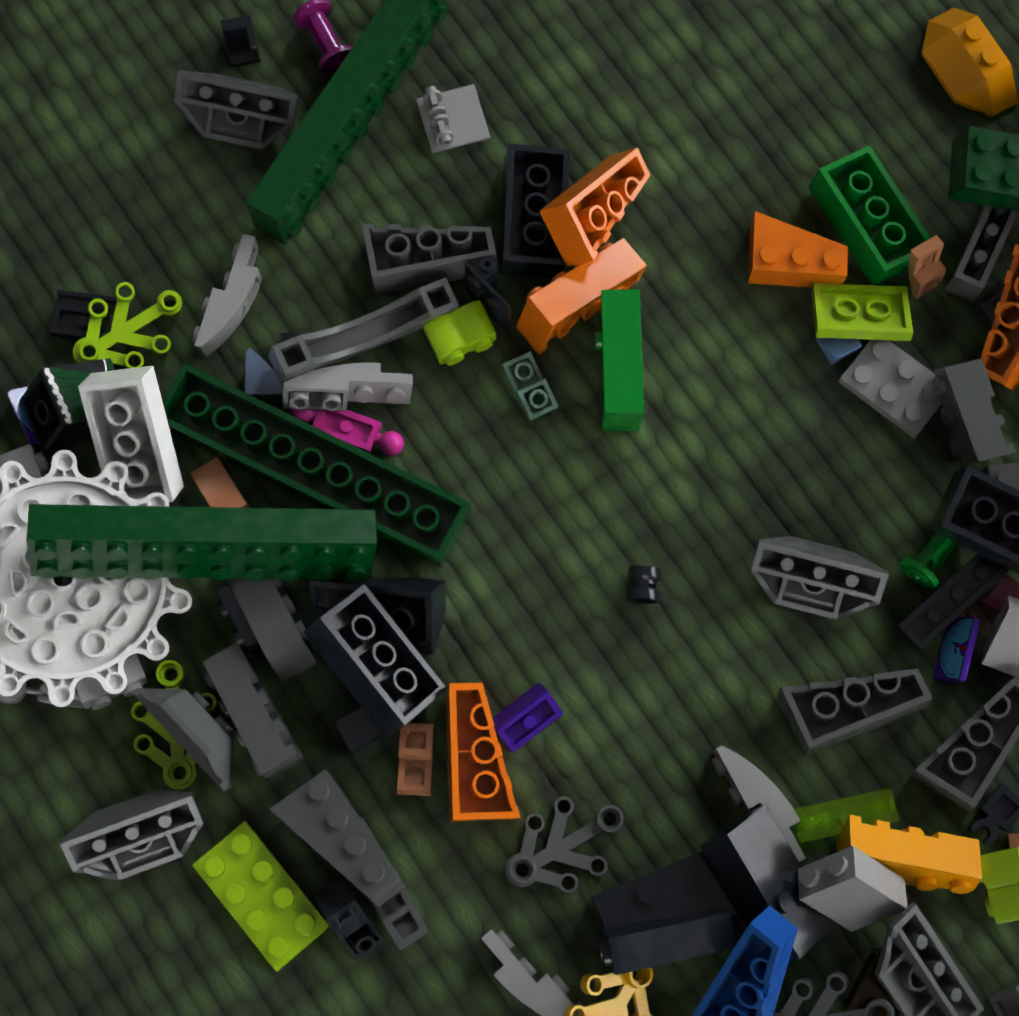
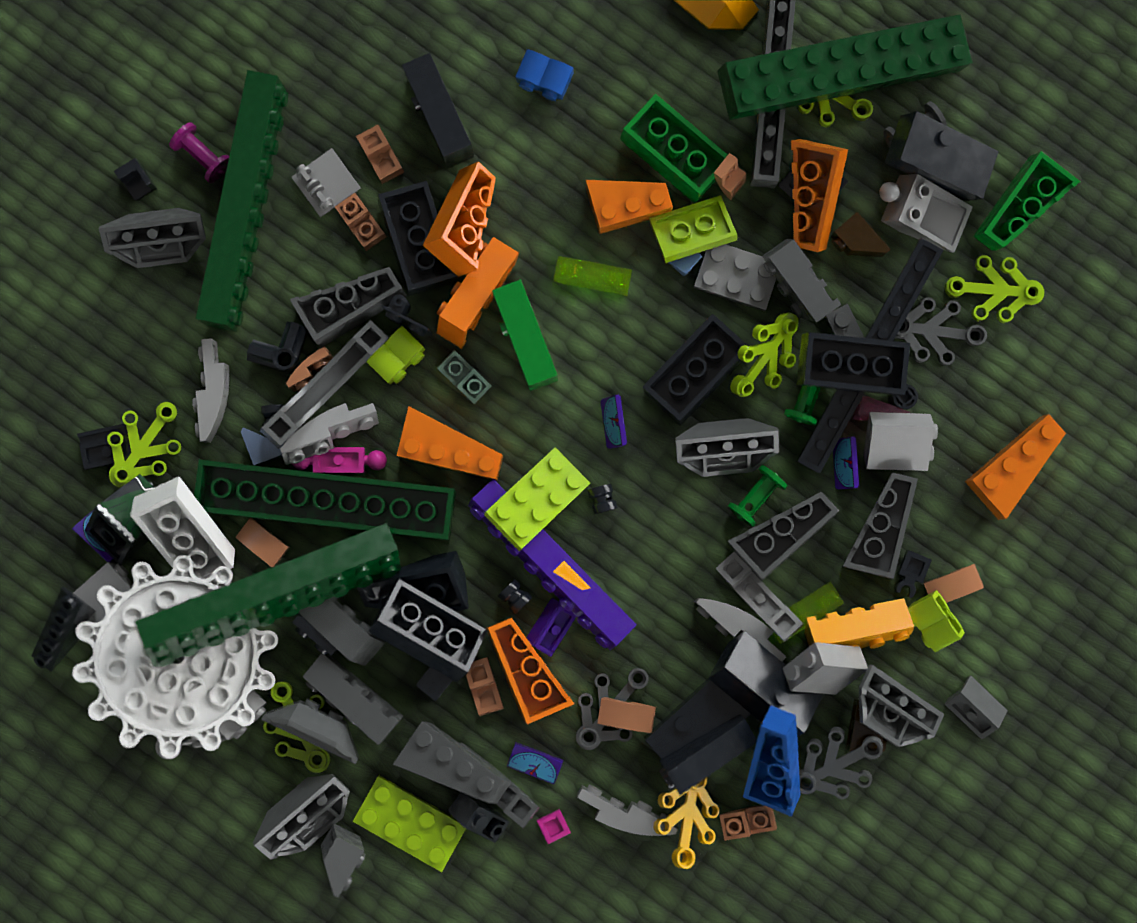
camera: 20 degrees left, 10 degrees up
none -> black piece [247,321,308,374]
none -> nougat slope [286,346,333,392]
none -> dark grey slope [321,823,365,897]
none -> nougat slope [335,193,386,251]
none -> nougat slope [356,125,404,184]
none -> orange wedge [397,407,503,481]
none -> black brick [402,53,474,169]
none -> dark purple brick [468,479,637,650]
none -> lime plate [484,447,590,551]
none -> black wheel [497,579,533,615]
none -> slope [507,742,563,784]
none -> blue brick [516,49,574,101]
none -> dark pink tile [537,809,571,844]
none -> clear neon green plate [554,256,632,295]
none -> nougat slope [597,697,656,733]
none -> slope [601,394,627,449]
none -> black brick [643,314,748,426]
none -> light grey slope [716,552,804,642]
none -> green hose [727,465,788,527]
none -> lime plant [730,313,799,397]

